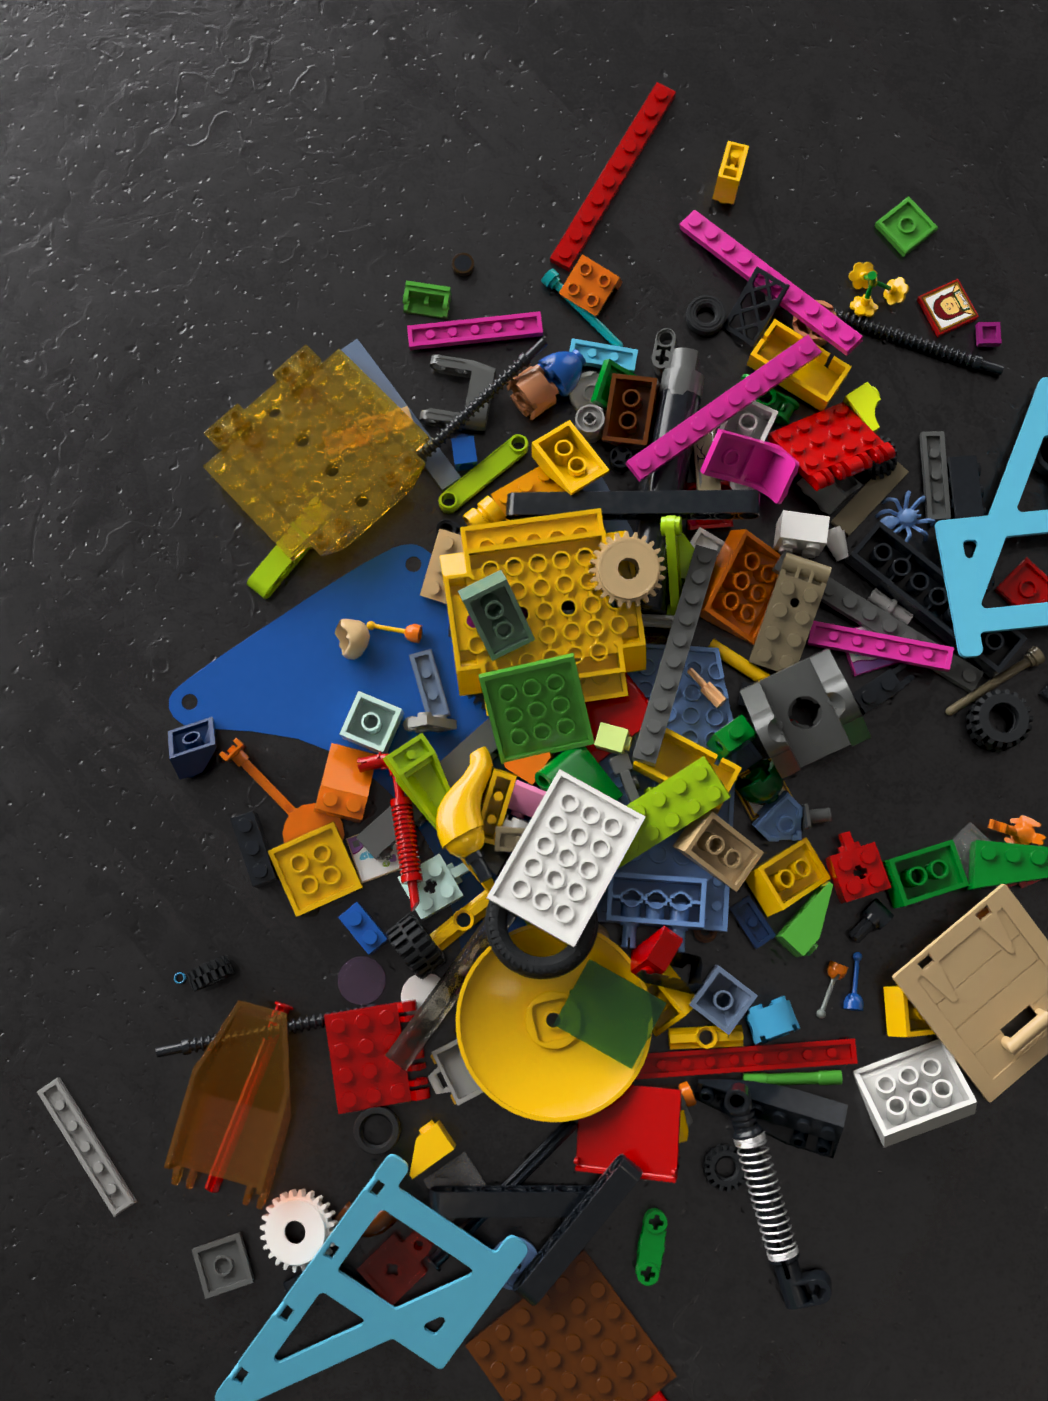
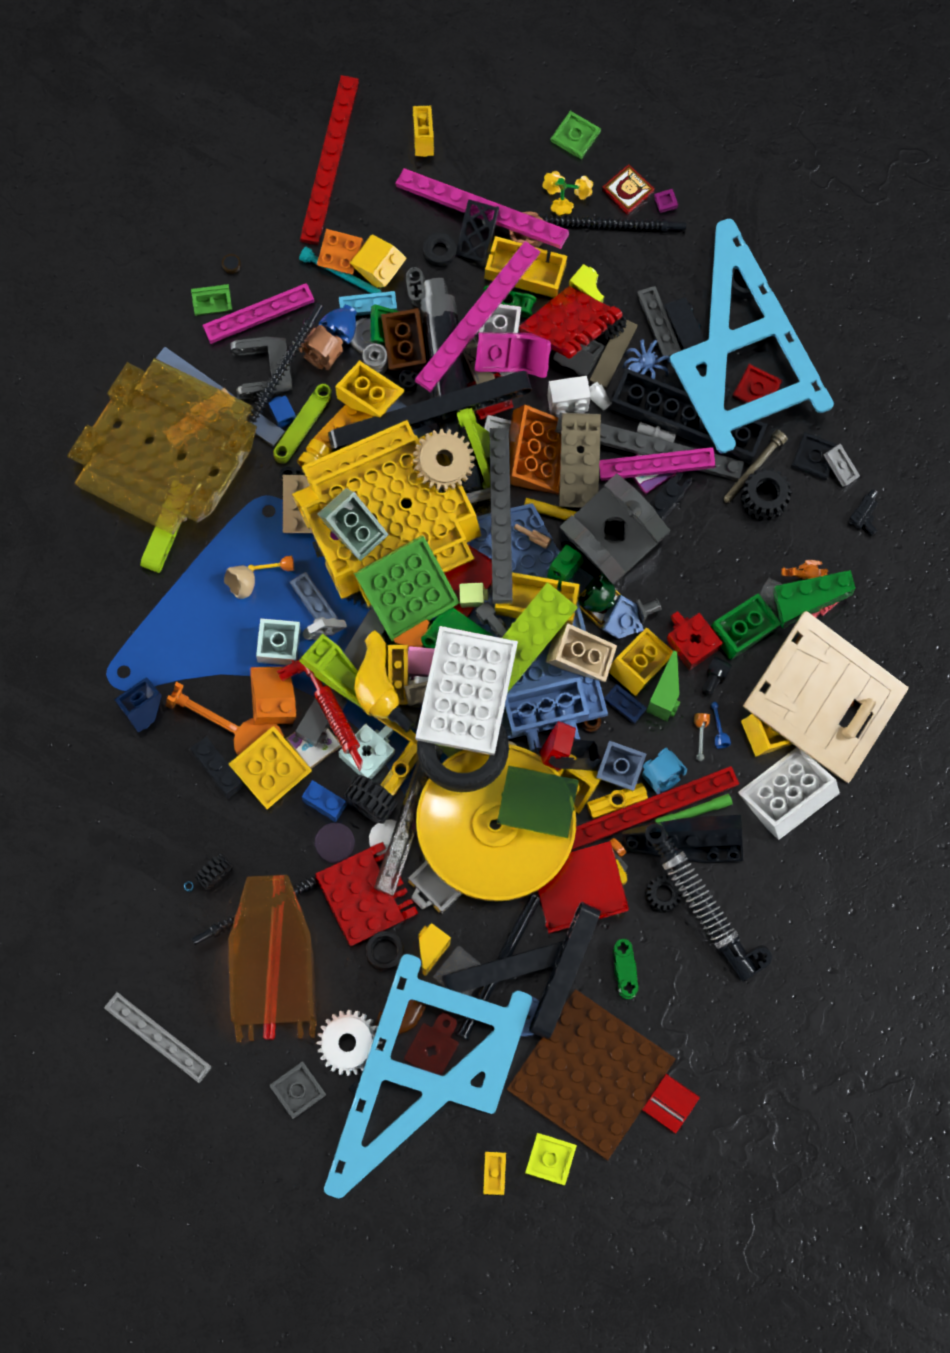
camera: 25 degrees left, 5 degrees down
none -> yellow slope [350,235,407,288]

